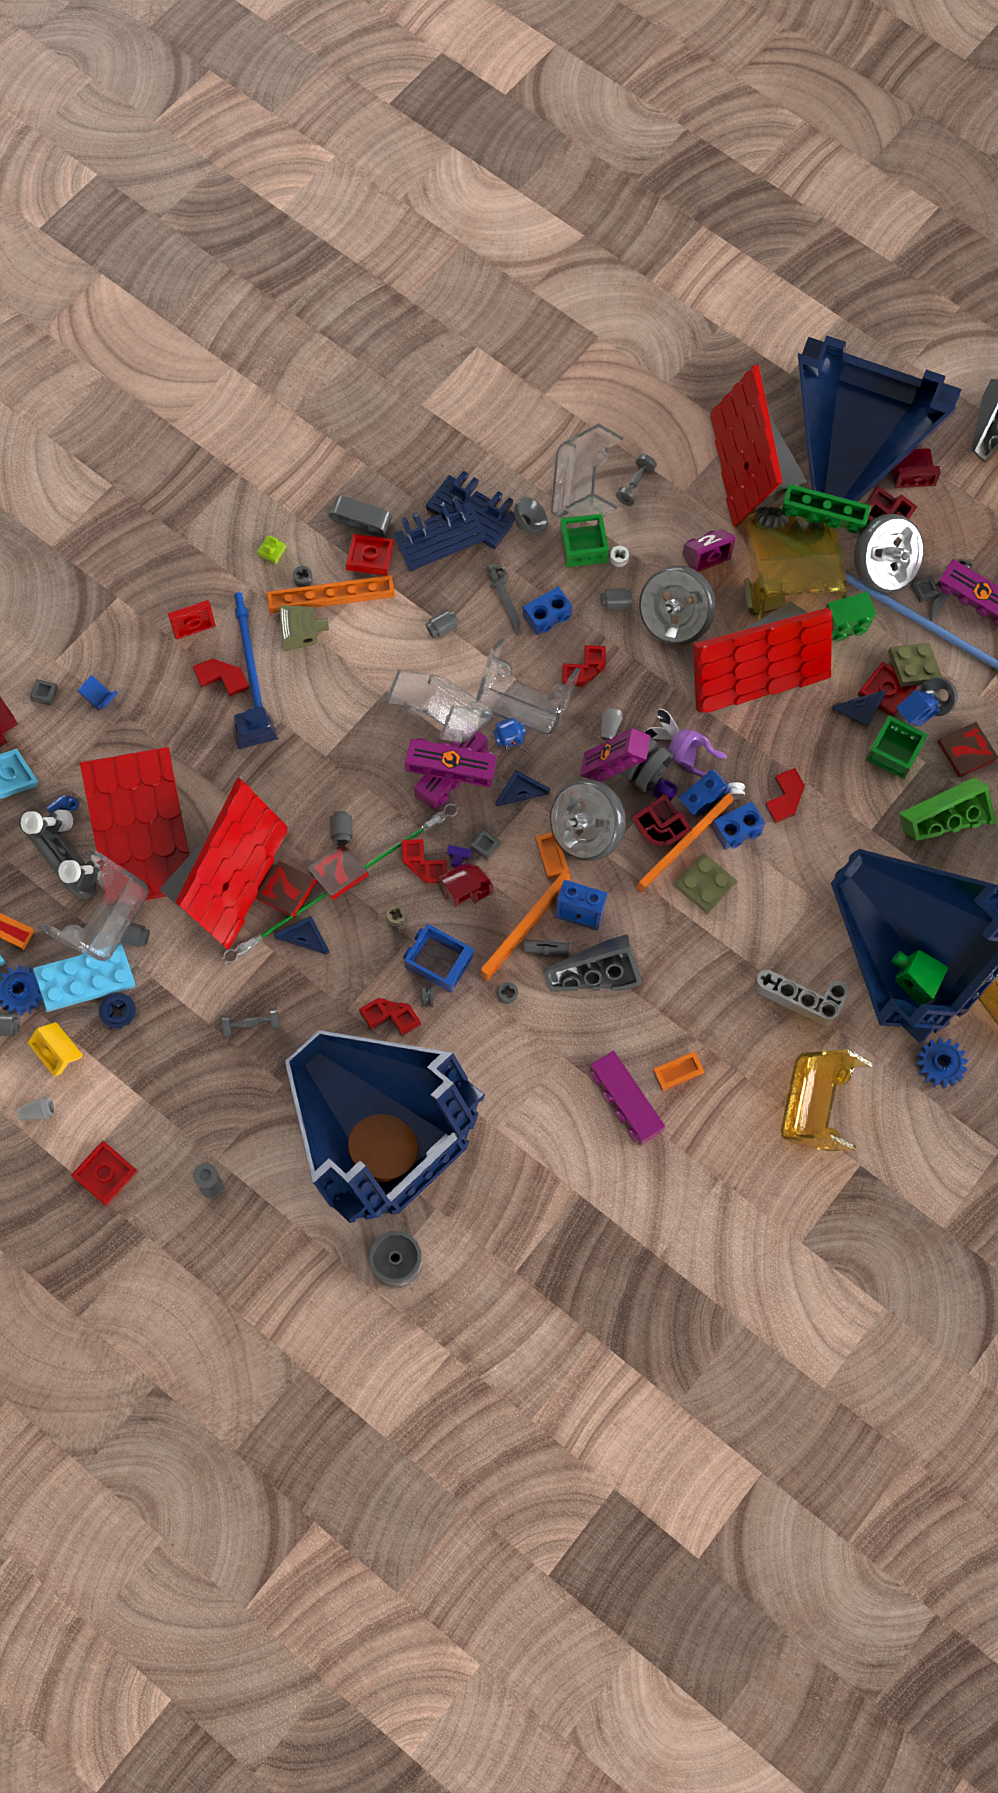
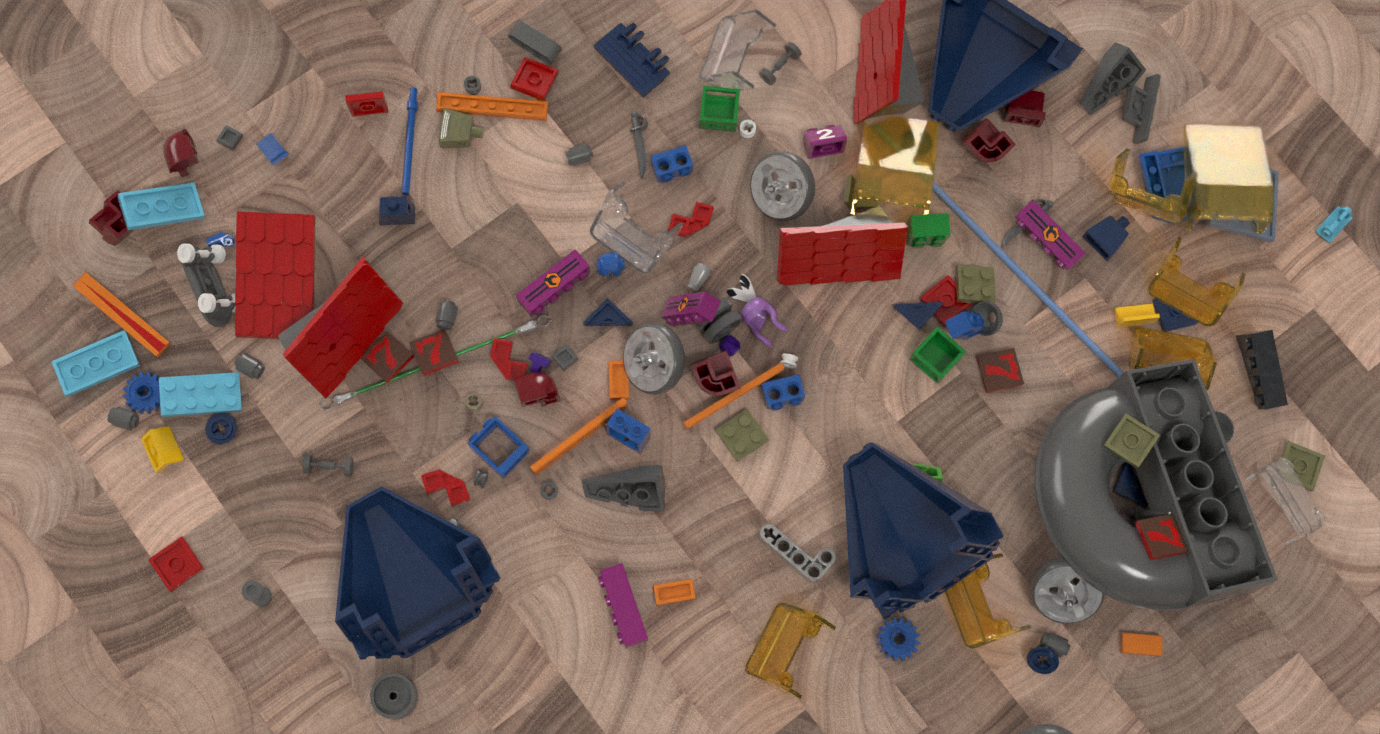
camera: 10 degrees right, 5 degrees up
light grey cone [17,1096,55,1121] -> none
clear windscreen [39,851,149,961] -> none
red tile [193,658,249,697] -> none
lime tile [257,535,286,564] -> none
dark blue tile [274,916,330,954] -> none
reddish brown tile [347,1114,418,1182] -> none
clear windscreen [386,670,494,744] -> none
dark blue hinge [394,496,487,571] -> none
magenta brick [405,738,497,788] -> none
dark grey piece [514,497,548,534] -> none
dark grey pin [524,939,570,957] -> none
dark grey brick [601,588,632,610] -> none
blue brick [679,769,732,817] -> none
dark grey gear [756,506,790,528] -> none
red tile [765,768,805,823] -> none
green brick [781,484,871,534] -> none
wheel [854,514,924,593] -> none
green torso [892,950,948,1006] -> none
bright green wedge [899,778,997,841] -> none
dark grey tile [911,576,940,603] -> none

